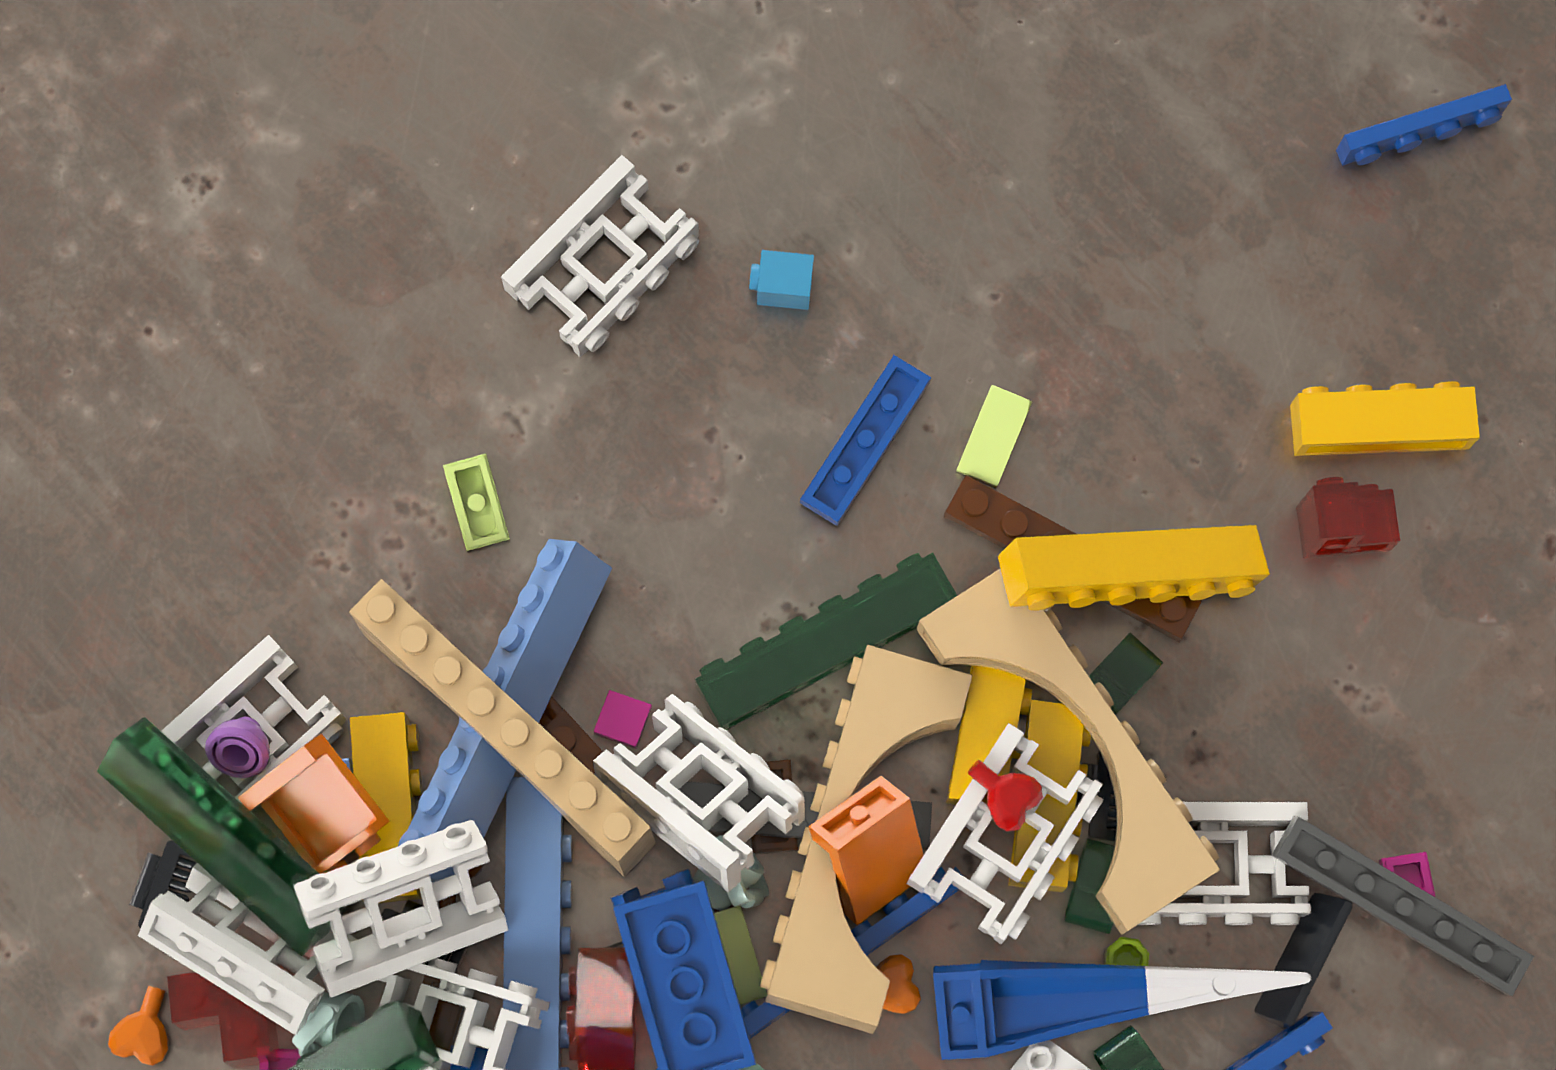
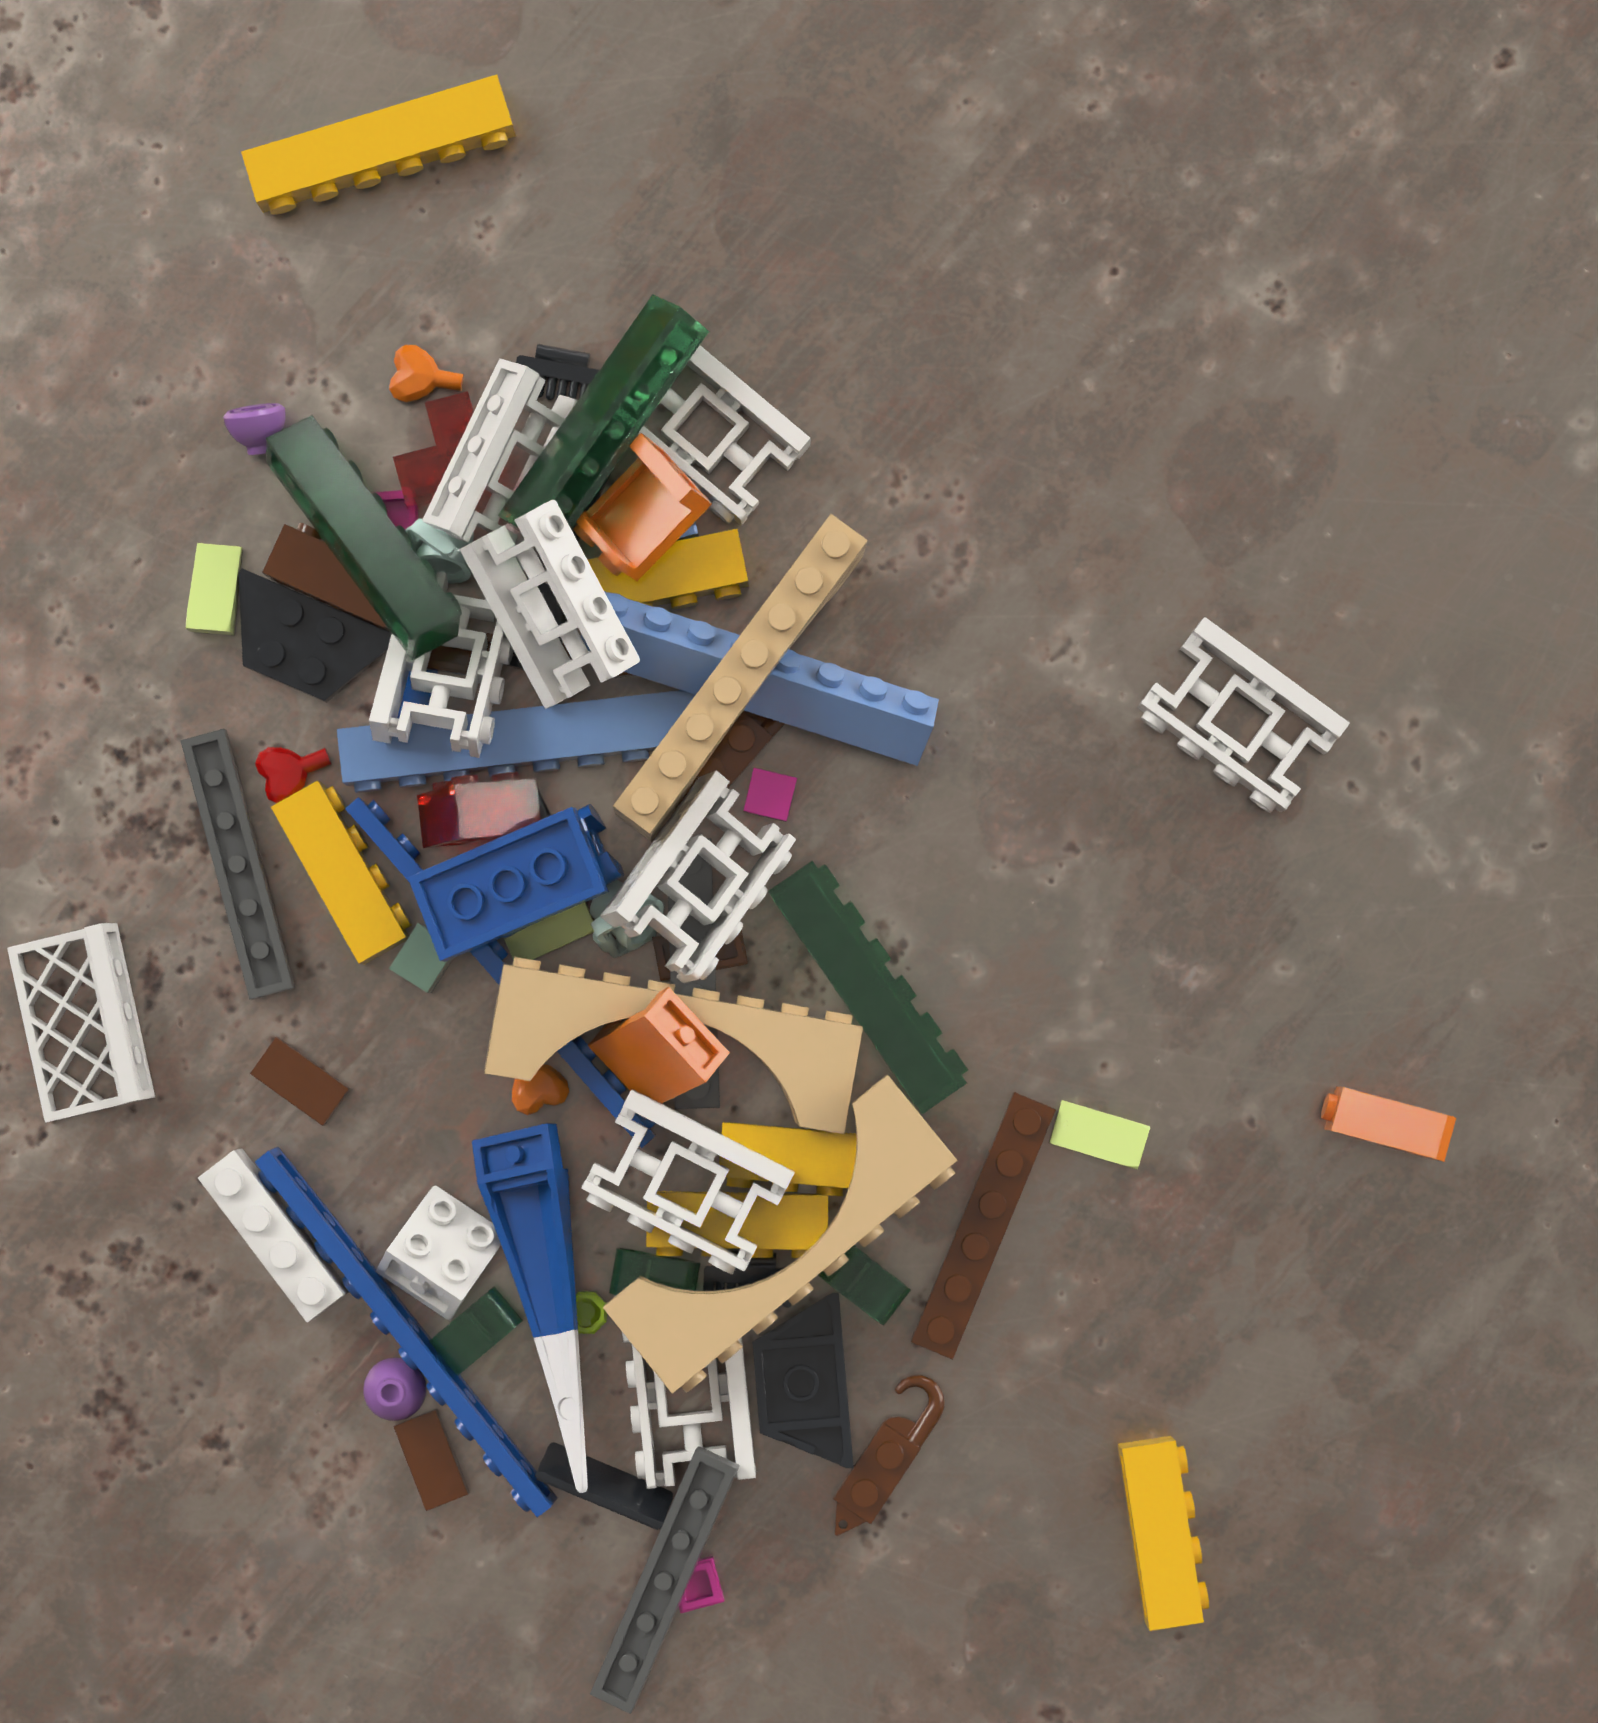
camera: 85 degrees right, 10 degrees up
medium lavender brick [205,717,270,778] -> none
yellowish green slope [443,453,510,551] -> none
dark azure brick [749,250,814,310] -> none
blue plate [800,355,931,526] -> none
red rock [967,760,1043,831] -> none
yellow brick [998,525,1270,611] -> none
clear red brick [1296,477,1400,558] -> none
blue plate [1336,84,1512,165] -> none
none -> black wing [752,1292,854,1468]
none -> reddish brown plate [833,1375,945,1536]
none -> orange slope [1321,1086,1456,1162]

